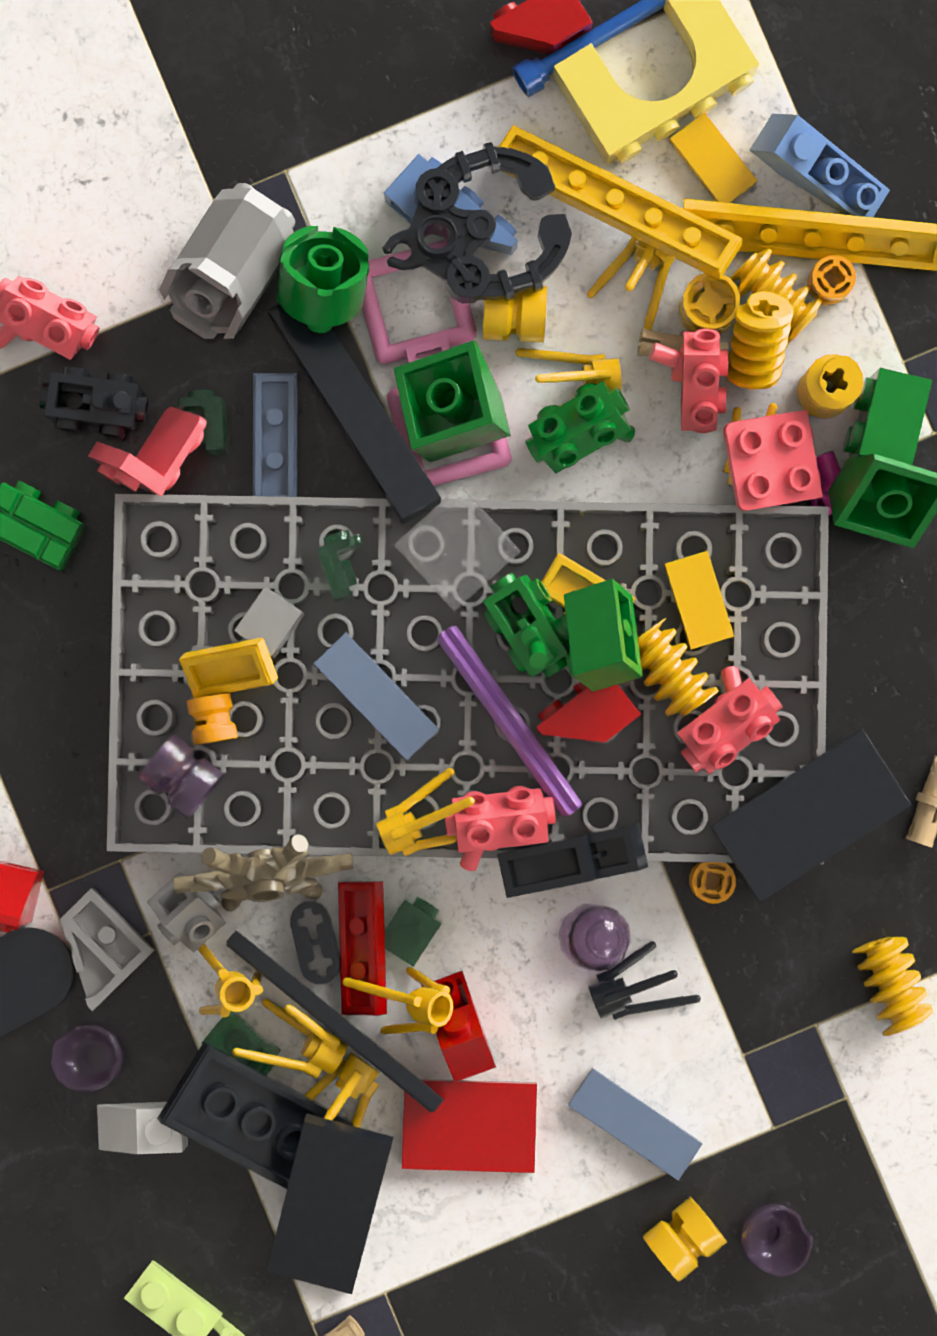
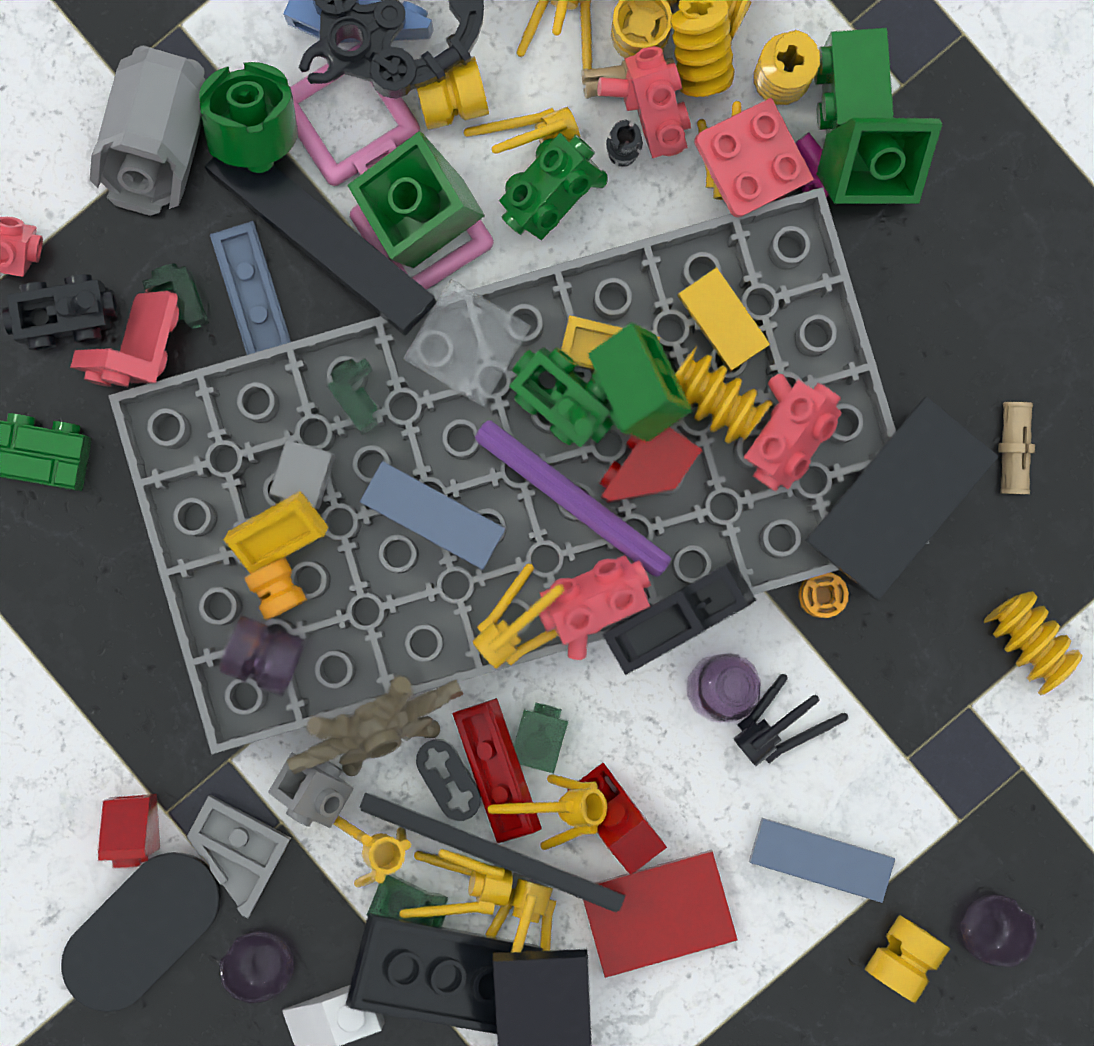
camera: 25 degrees left, 0 degrees up
none -> black pin [606,120,643,167]

